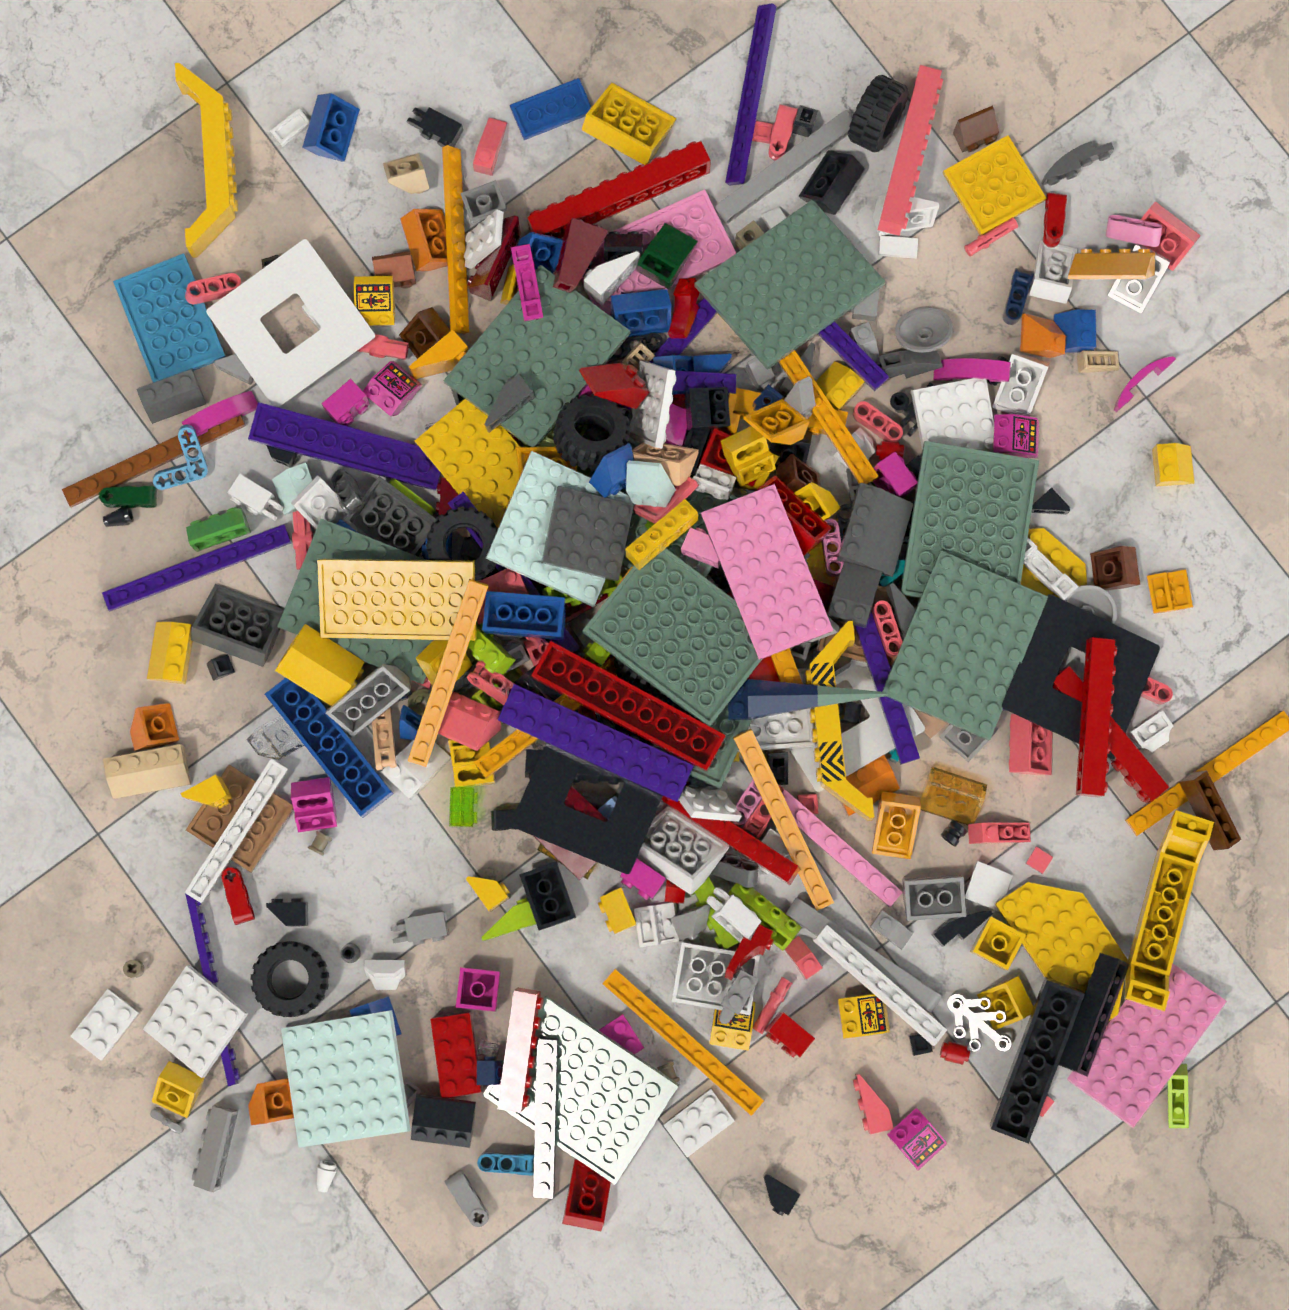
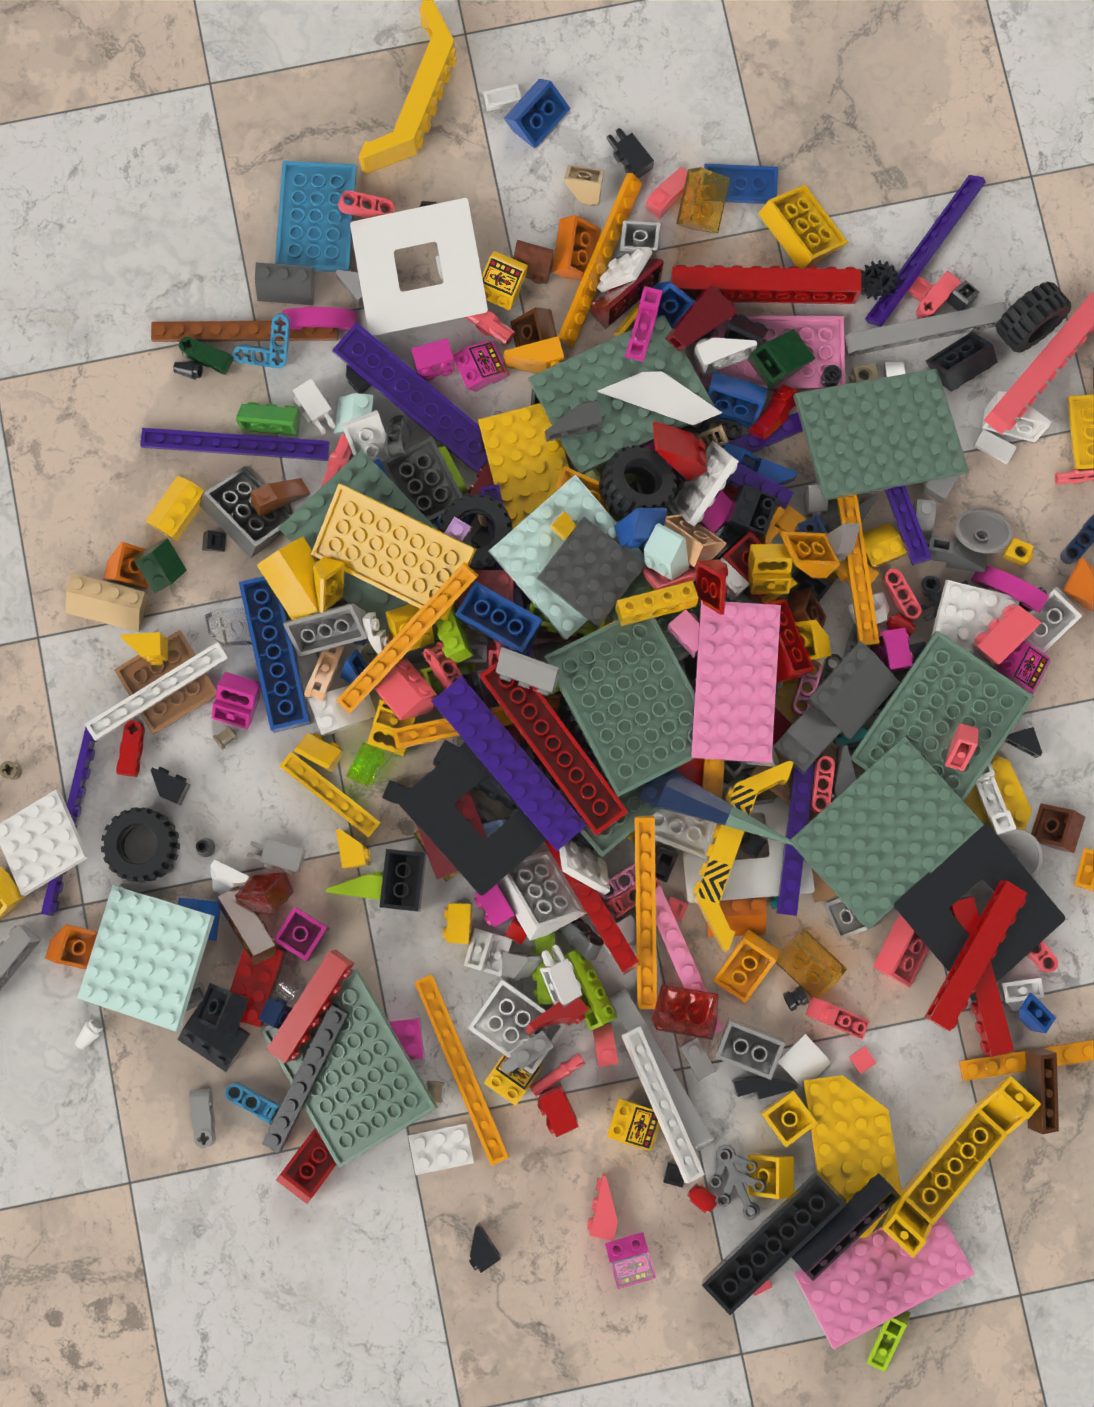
camera: 30 degrees right, 0 degrees up
none -> dark green slope [134,538,187,594]
none -> black slope [195,983,250,1036]
none -> brick [217,886,277,966]
none -> clear red slope [235,872,294,915]
none -> dark orange slope [251,478,310,517]
none -> yellow plate [279,752,381,838]
none -> yellow slope [294,732,343,773]
none -> yellow slope [313,556,345,613]
none -> white slope [362,612,389,654]
none -> lavender plate [444,517,471,542]
none -> light grey slope [496,647,562,696]
none -> yellow slope [549,511,576,540]
none -> white sticker [597,371,722,425]
none -> clear red slope [652,985,719,1040]
none -> clear yellow slope [676,167,730,234]
none -> red slope [696,559,728,615]
none -> black wheel [820,365,842,388]
none -> black gear [861,260,898,300]
none -> coral slope [945,723,978,771]
none -> coral slope [971,604,1041,664]
none -> yellow brick [1001,537,1034,567]
none -> blue slope [1019,993,1056,1034]

